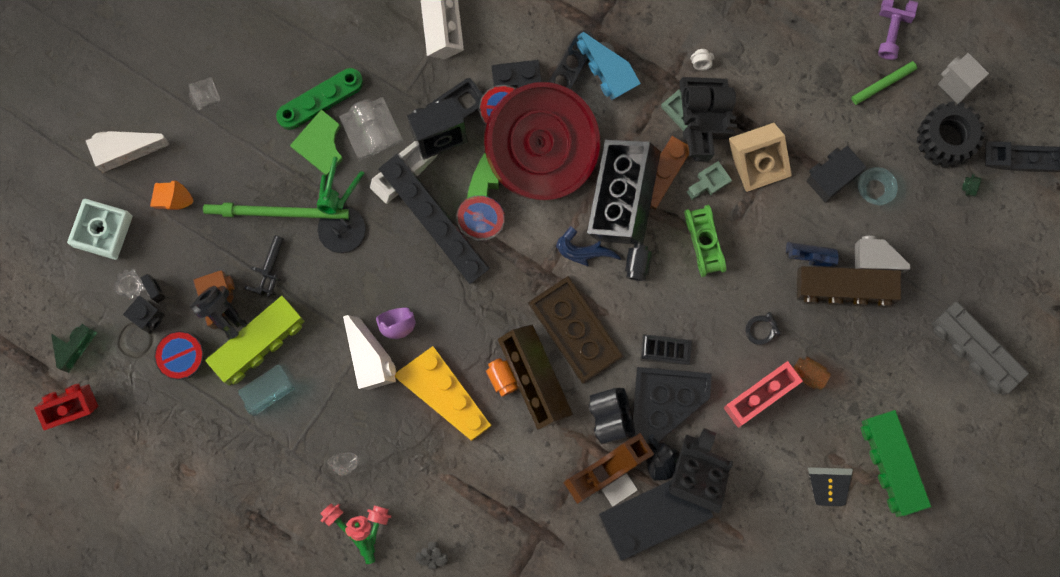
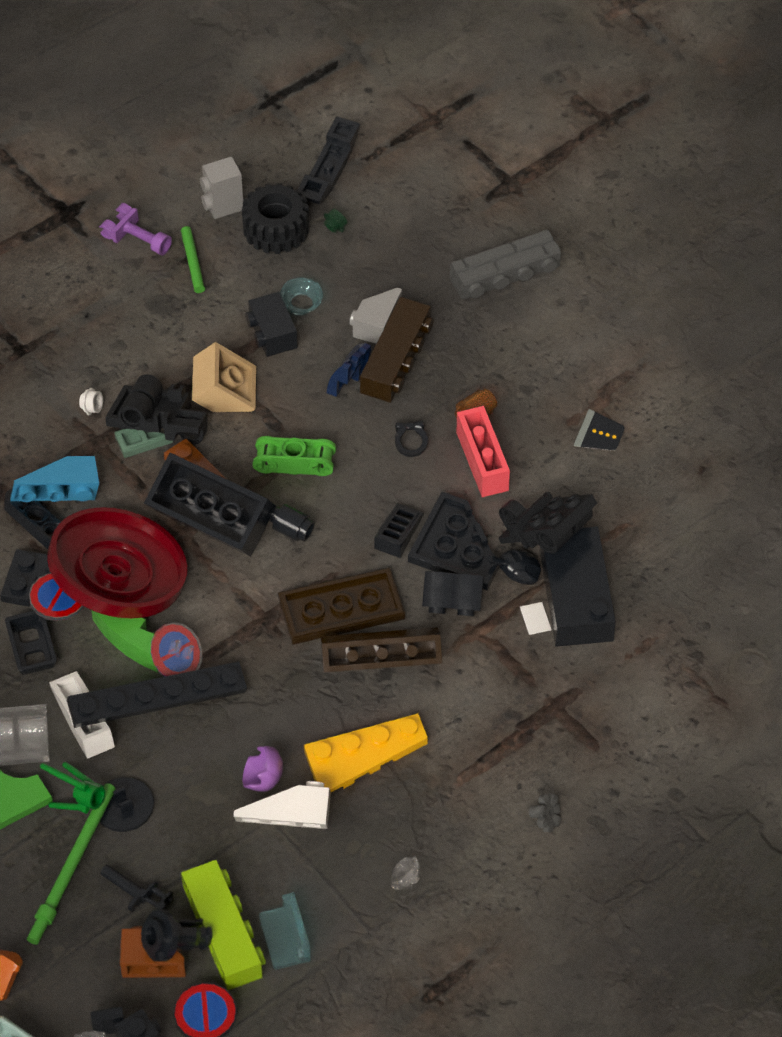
camera: 75 degrees left, 25 degrees down
coral plant [321,503,391,564] -> none
black brick [407,97,468,160] -> none
orange brick [486,358,519,397] -> none
dark blue piece [556,226,621,267] -> none
reddish brown arch [564,433,654,504] -> none
sand green plate [687,161,732,200] -> none
green brick [861,410,931,517] -> none

